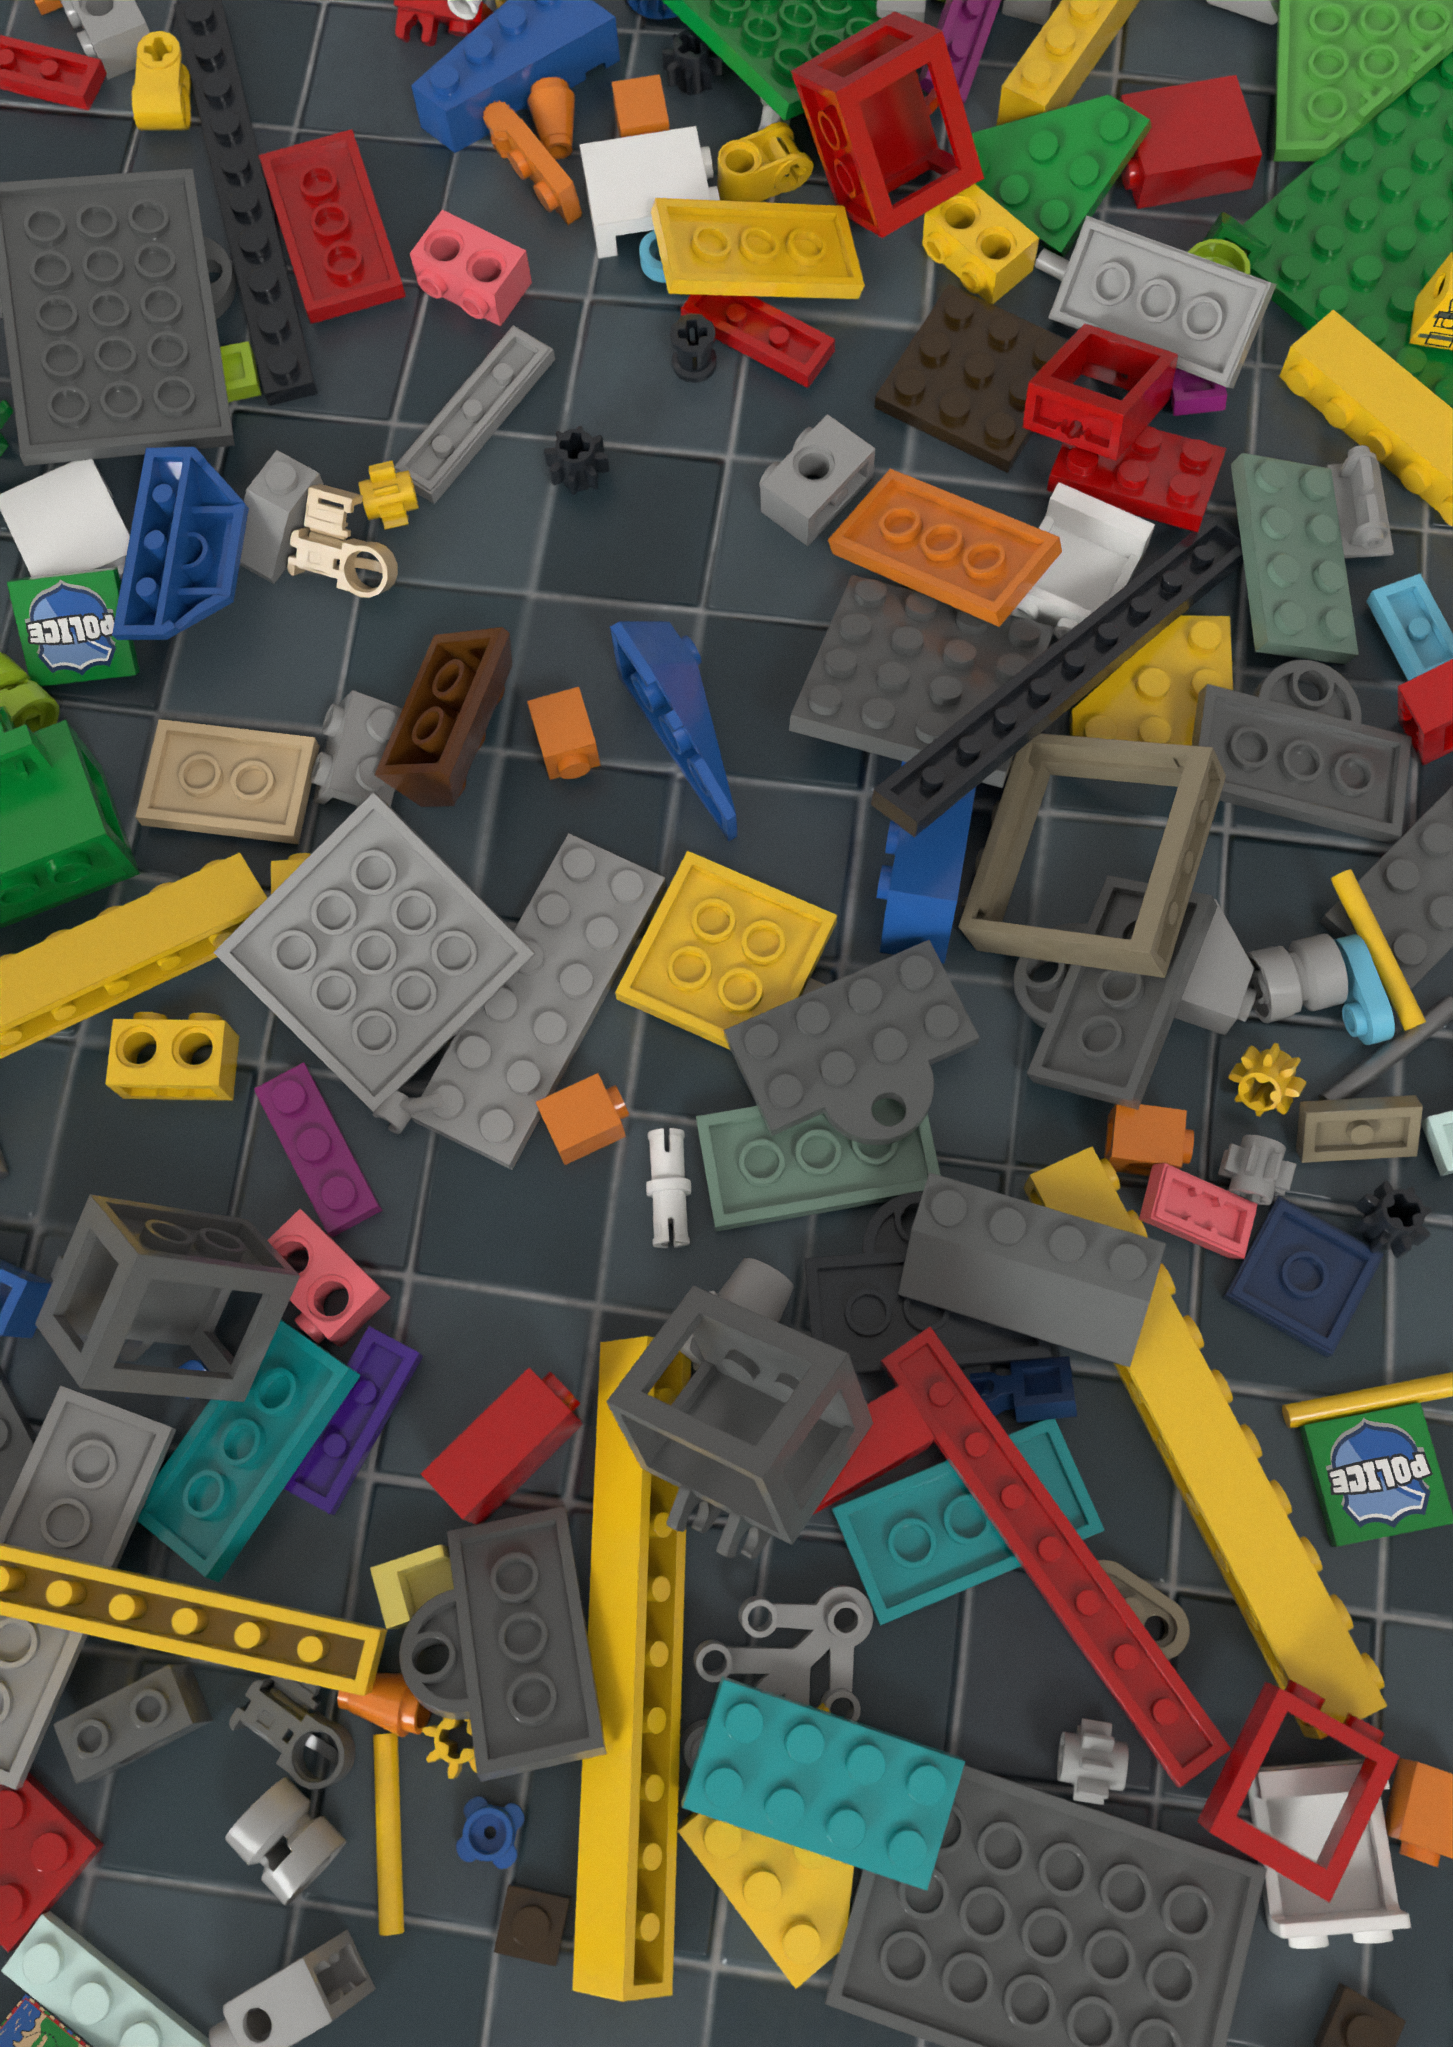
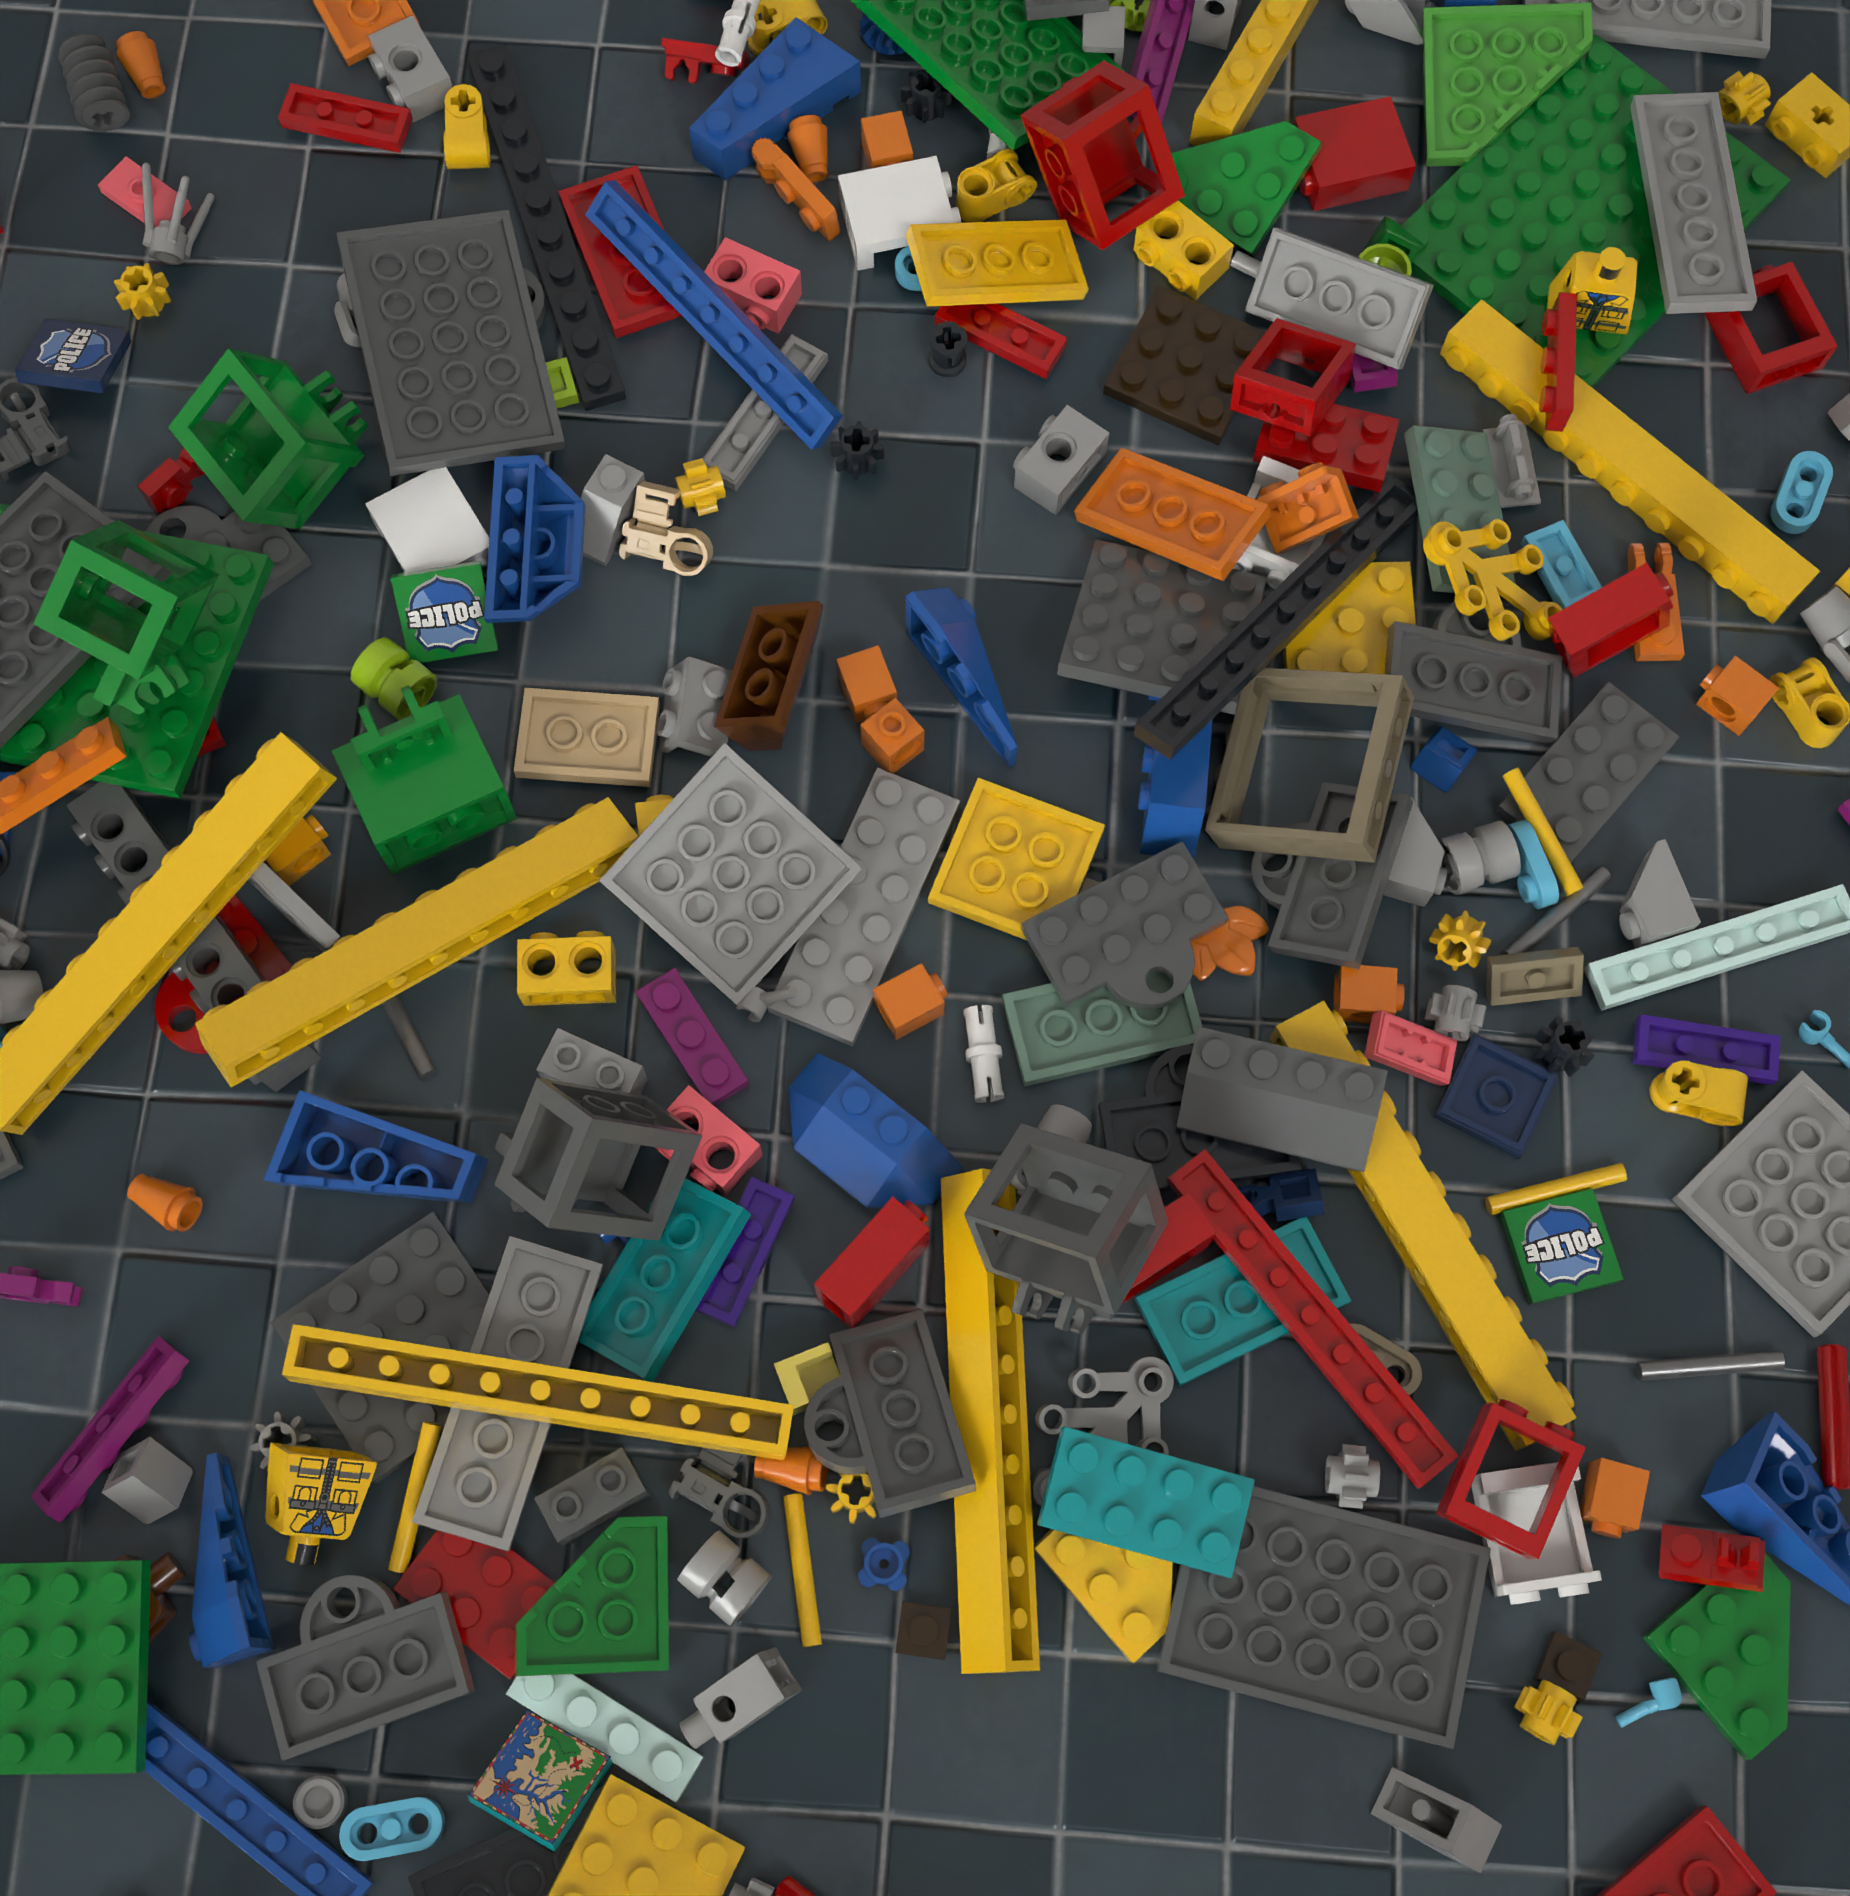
camera: 10 degrees left, 0 degrees up
none -> green plate [515,1516,669,1677]
none -> light grey brick [536,1028,648,1095]
none -> blue plate [585,180,843,450]
none -> blue wedge [788,1053,963,1208]
none -> orange brick [860,698,924,774]
none -> orange plate [1191,906,1269,981]
none -> orange bracket [1255,463,1359,554]
none -> blue slope [1411,726,1478,792]
none -> yellow plant [1423,519,1563,641]
none -> red plate [1539,292,1577,432]

